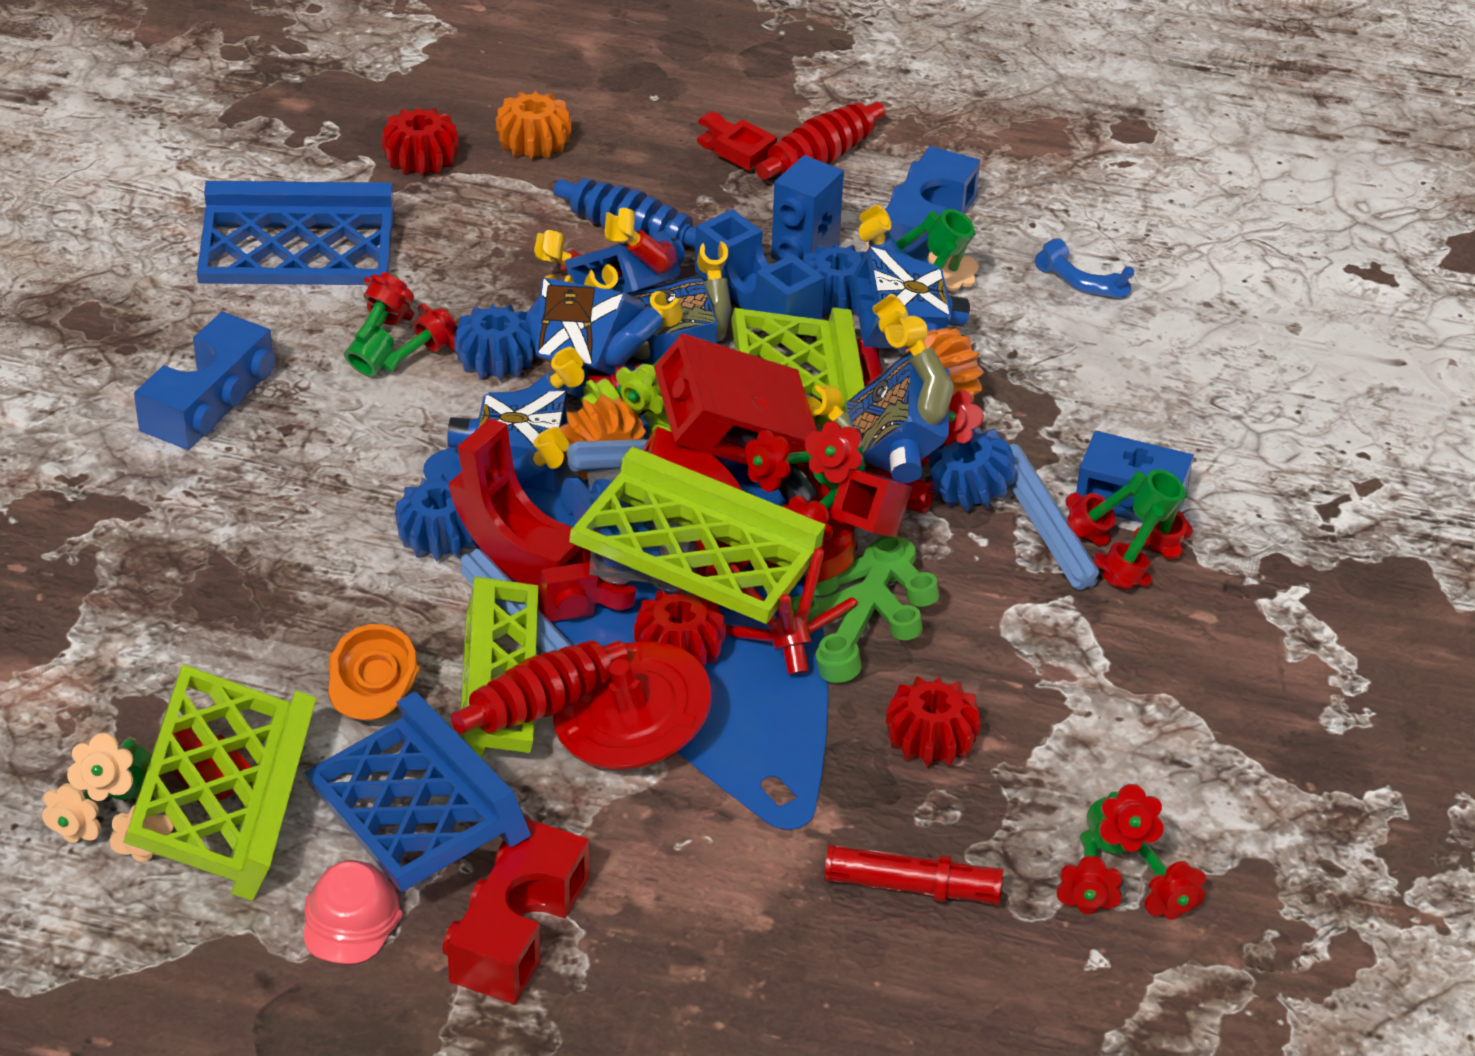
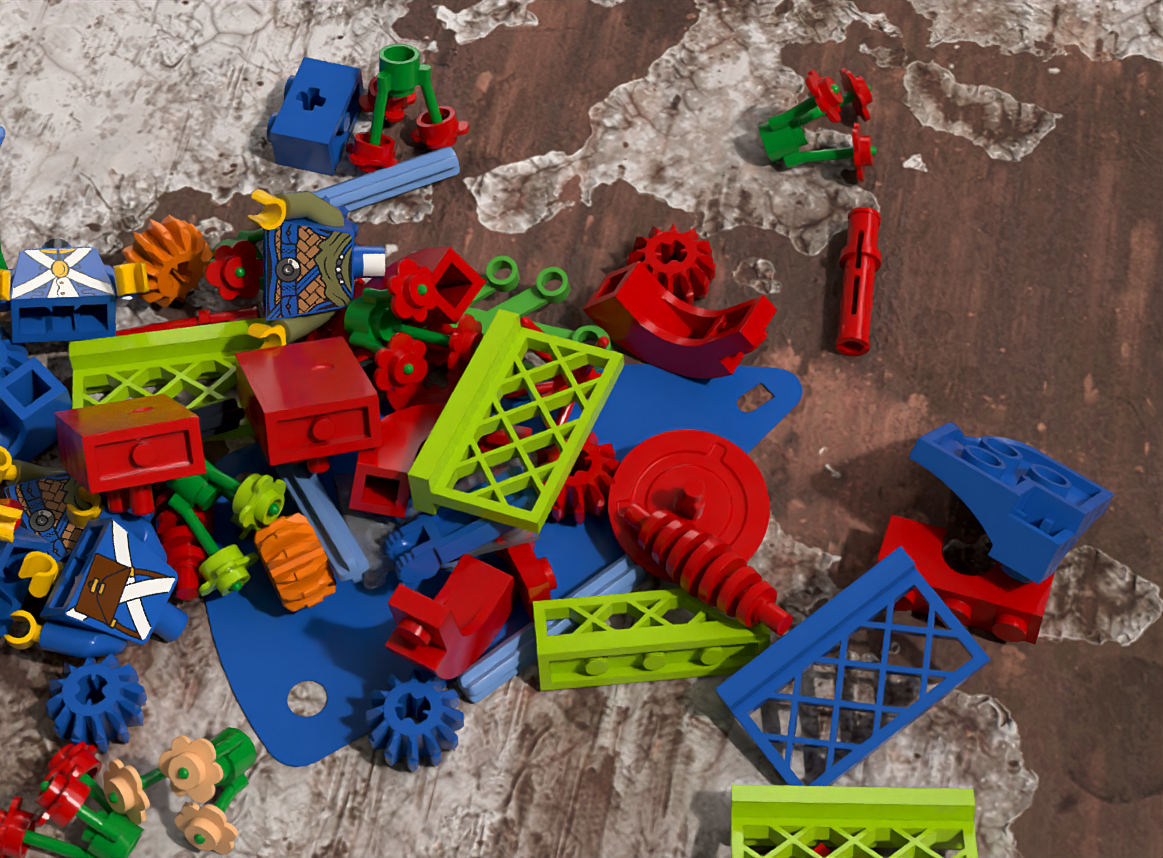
camera: 90 degrees left, 15 degrees up
coral hat [304,860,403,964] -> none
orange hat [328,624,420,721] -> none
torso [447,347,584,491] -> none
none -> red piece [54,394,245,516]
none -> light nougat plant [103,727,257,854]
none -> red arch [582,260,777,378]
none -> blue slope [909,422,1115,585]

